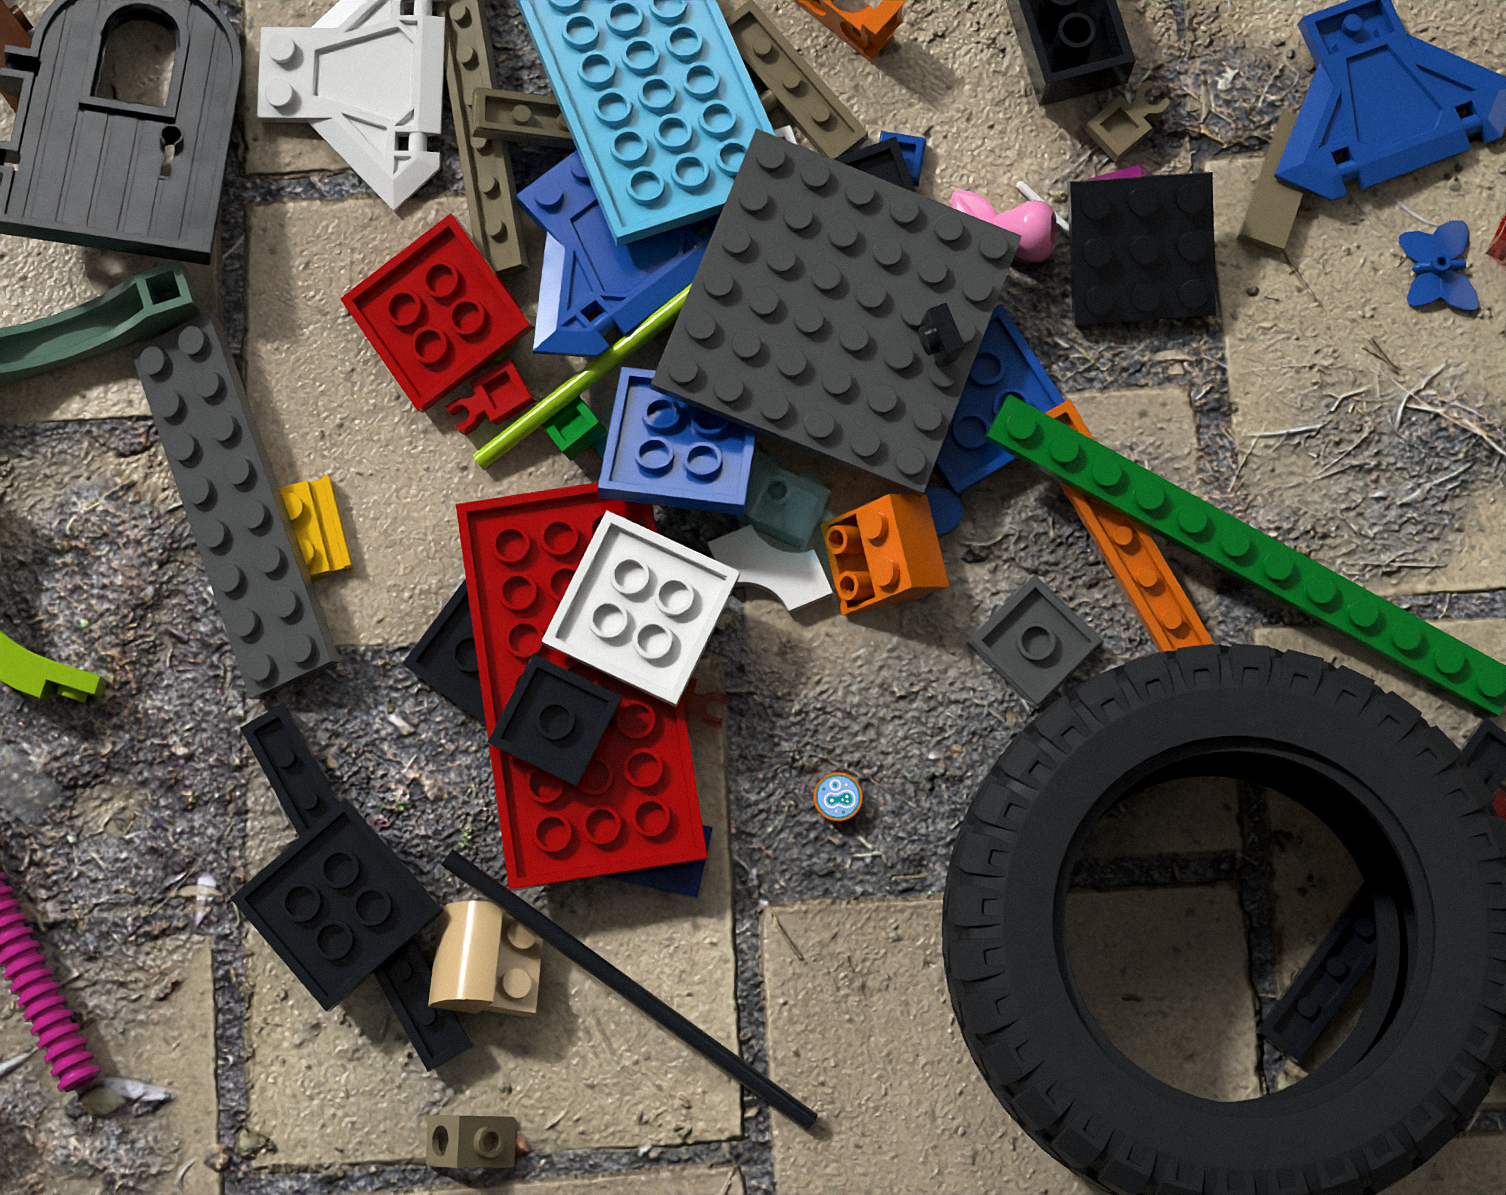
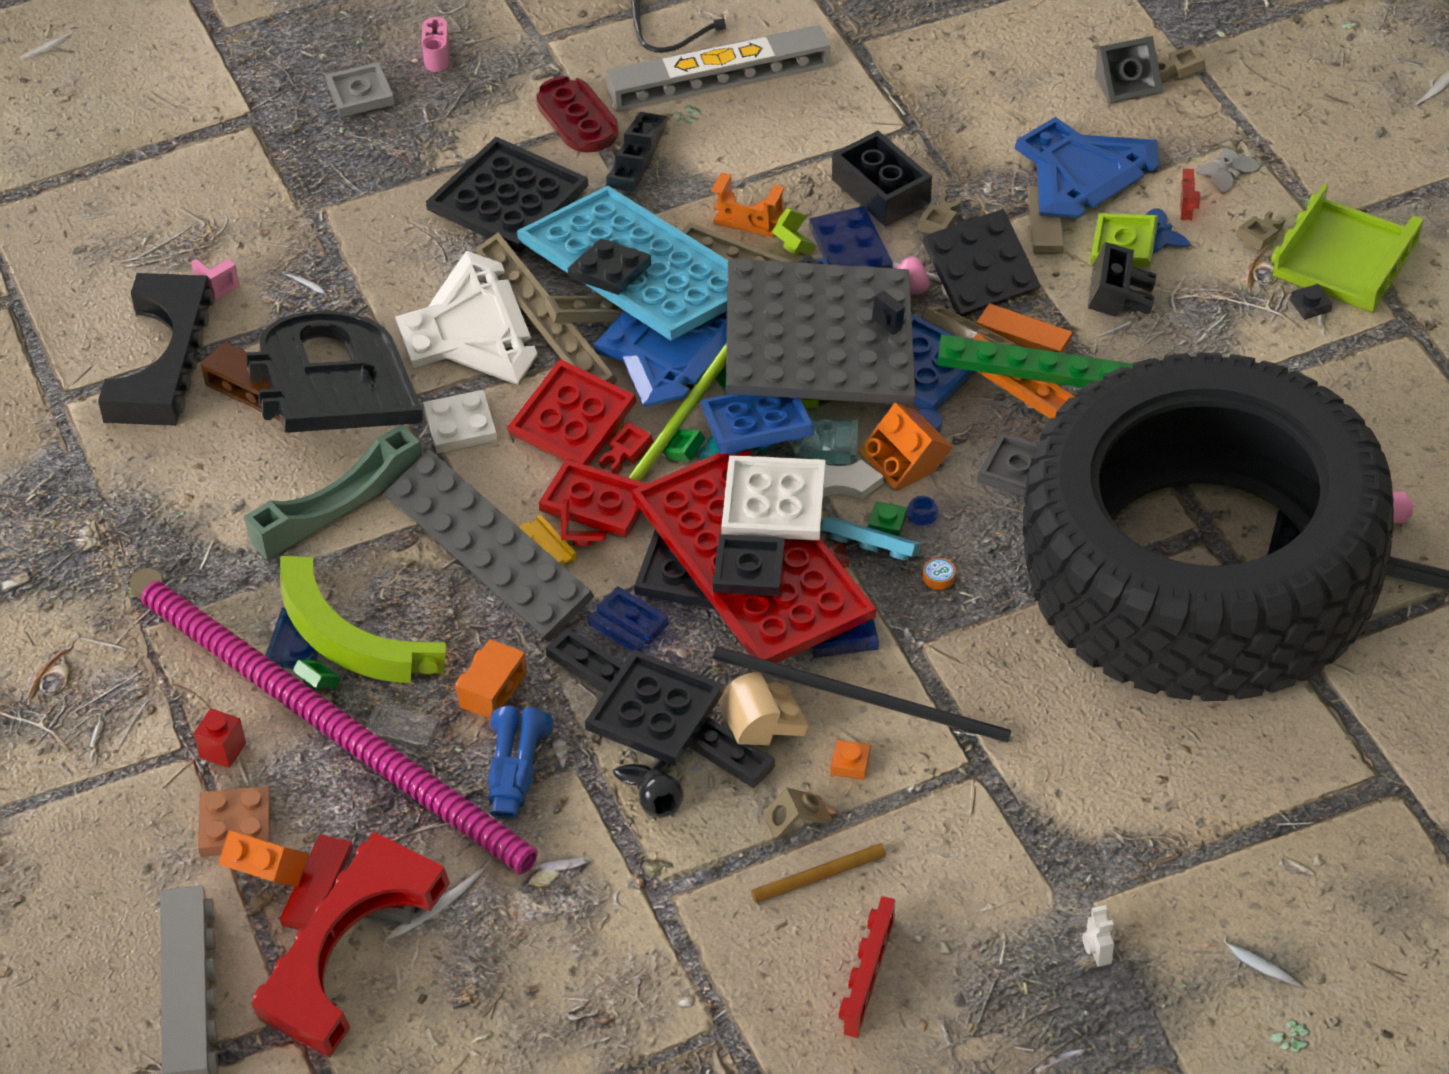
camera: 20 degrees left, 30 degrees down
none -> white plate [423,390,497,454]
none -> orange brick [455,639,527,719]
none -> blue piece [488,706,554,819]
none -> red plate [538,459,646,538]
none -> red bracket [561,499,607,546]
none -> black plate [567,238,651,295]
none -> clear blue plate [587,586,669,652]
none -> black piece [613,760,684,818]
none -> lime bracket [772,208,817,255]
none -> clear blue plate [809,206,893,268]
none -> medium azure plate [821,517,923,561]
none -> orange plate [831,740,871,780]
none -> green plate [868,501,907,537]
none -> clear blue plate [906,496,939,526]
none -> dark tan plate [922,306,1016,346]
none -> orange tile [976,303,1072,353]
none -> black brick [1088,242,1157,317]
none -> lime tile [1090,213,1158,267]

